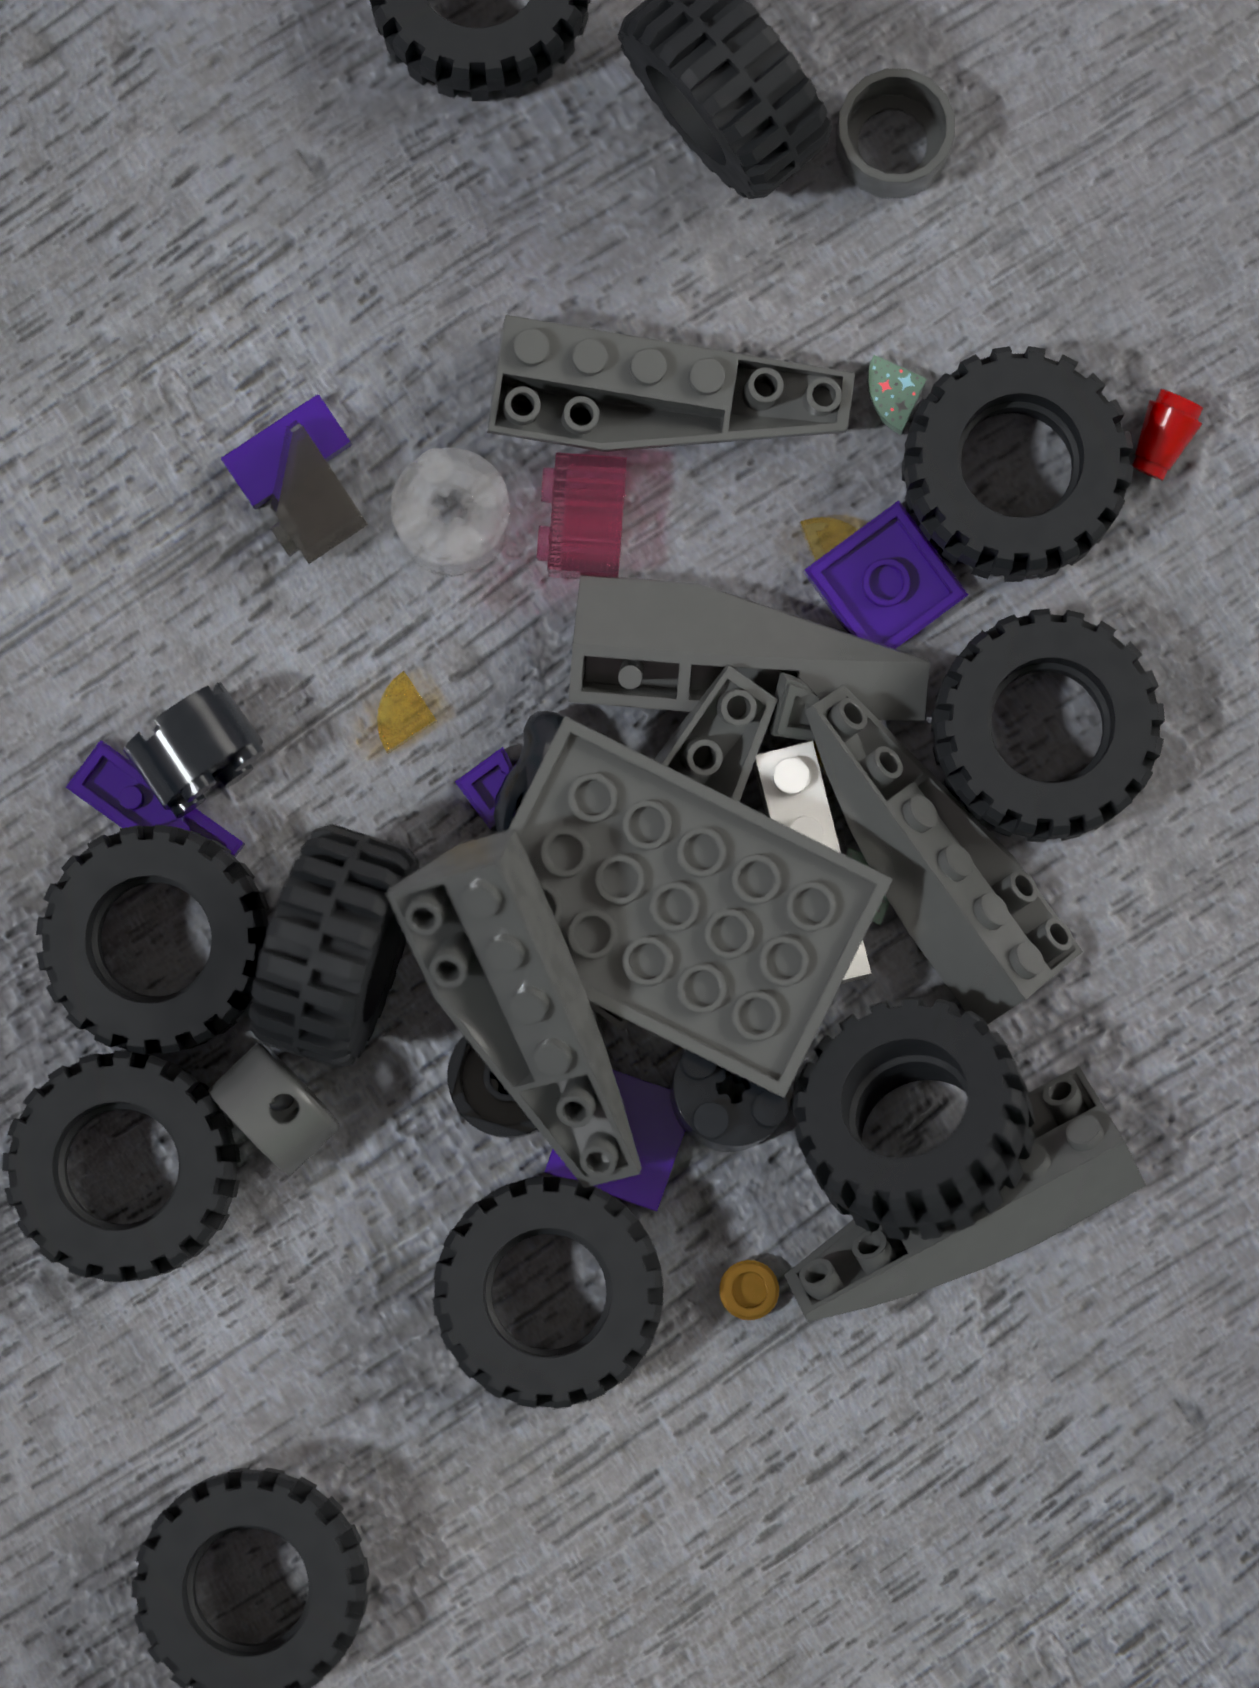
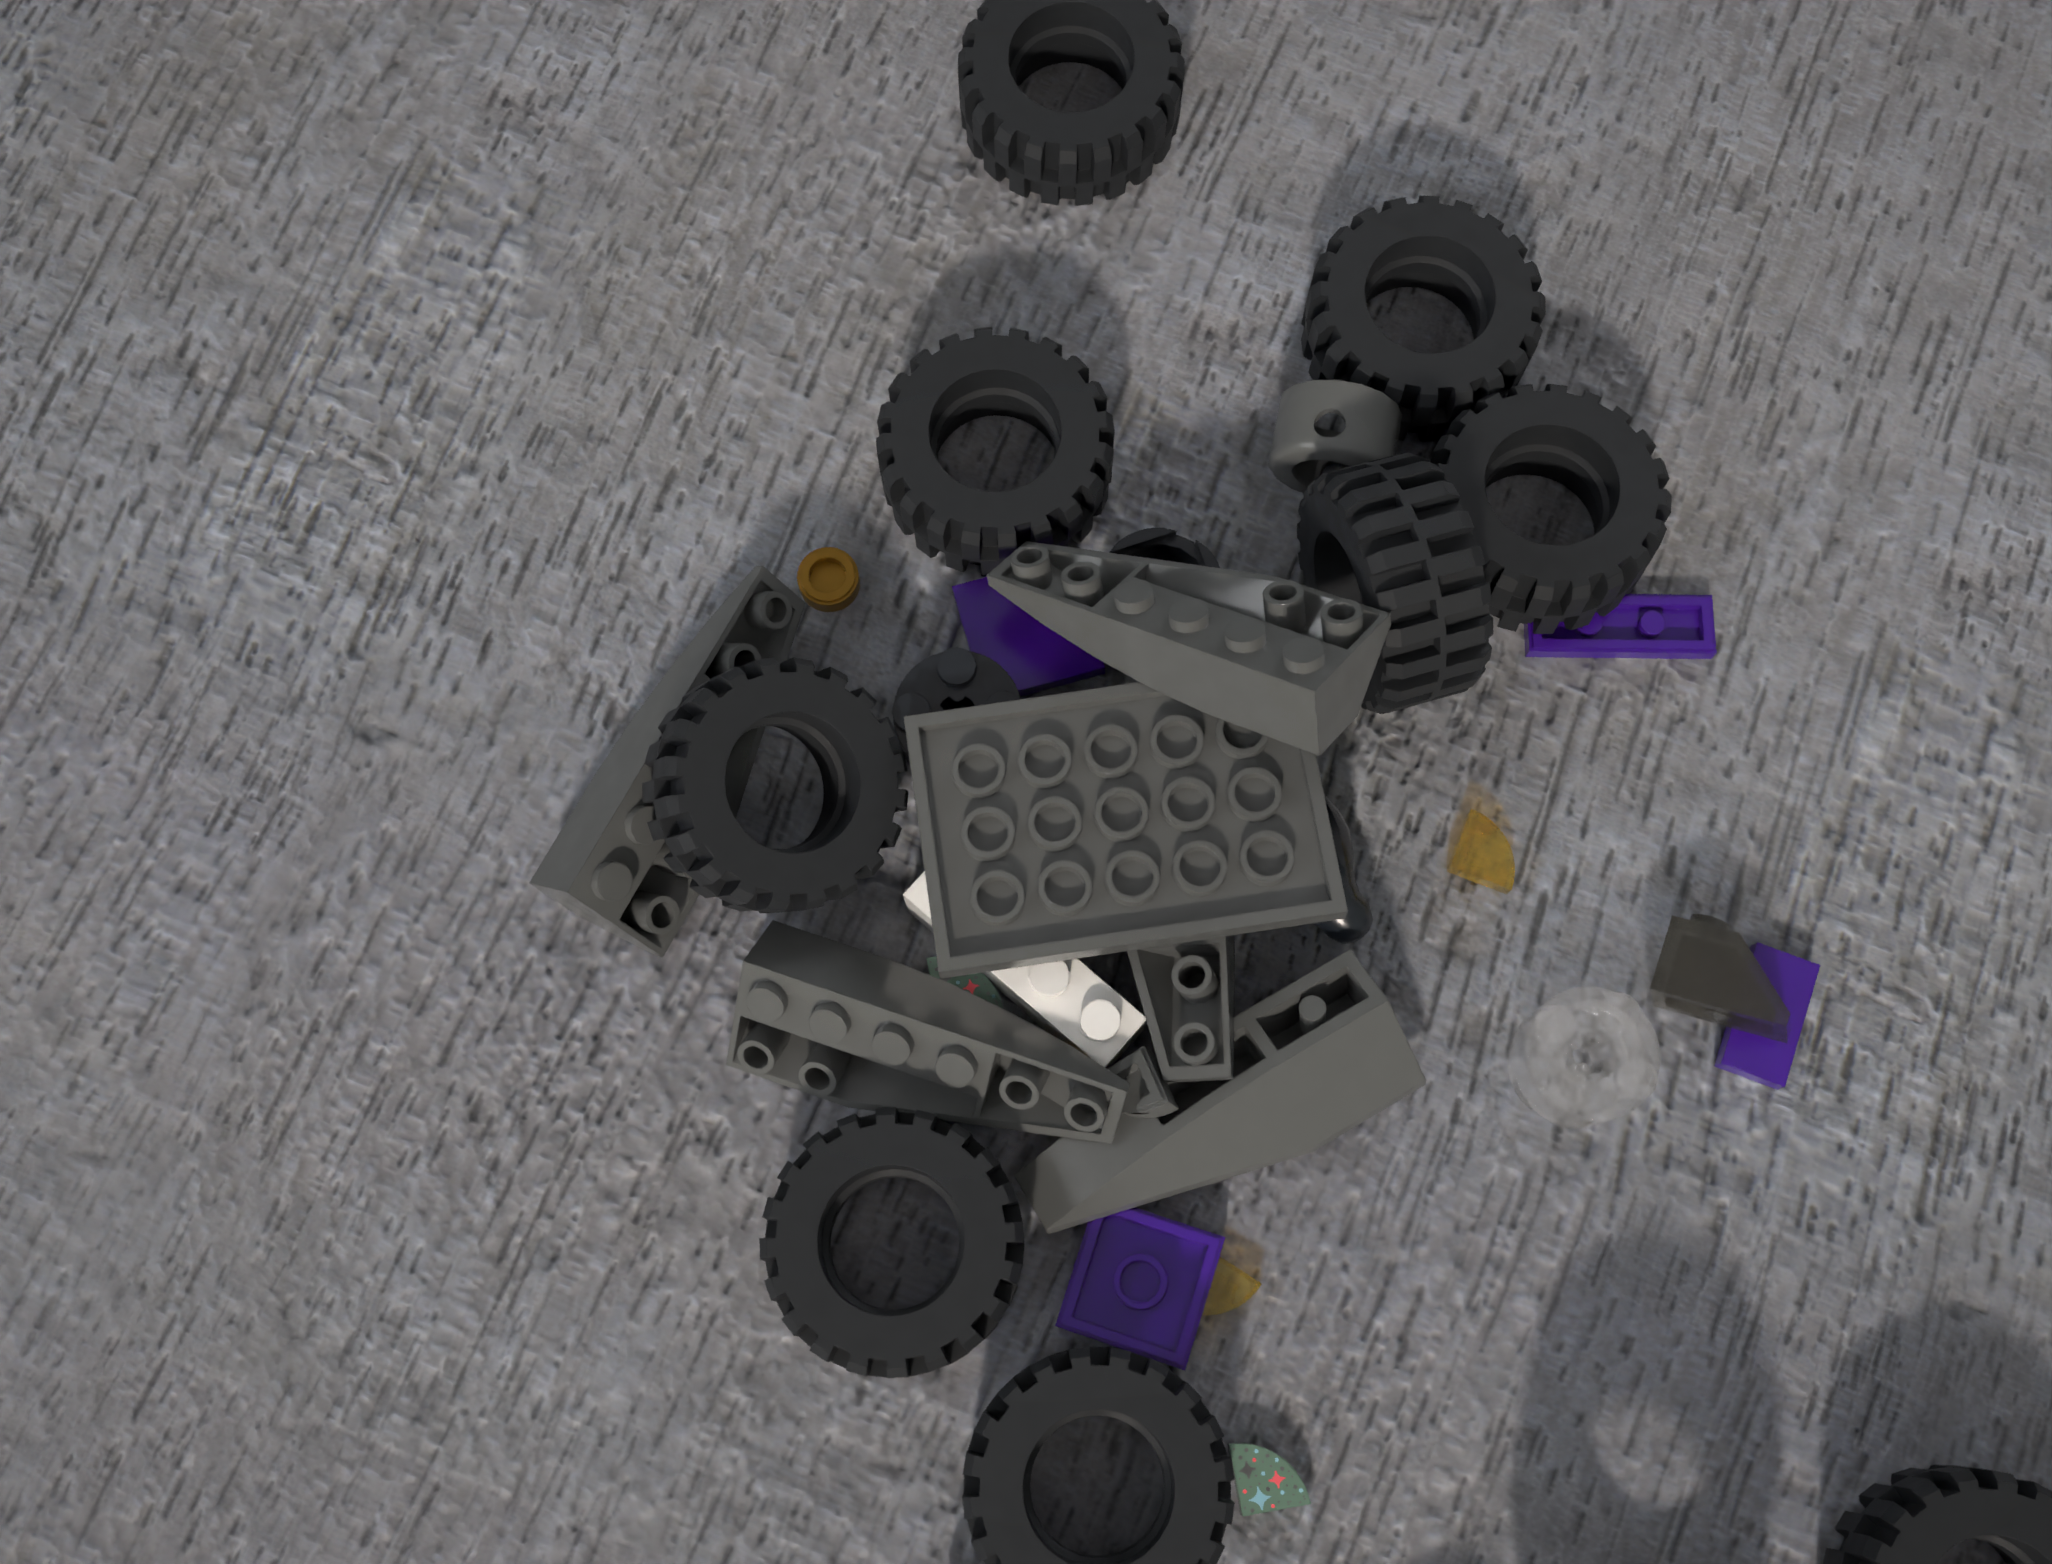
camera: 145 degrees right, 10 degrees down
black brick [123,682,265,819] -> none
dark purple tile [455,747,512,831] -> none
dark grey wedge [487,315,855,452] -> none
clear pink brick [537,452,627,580] -> none

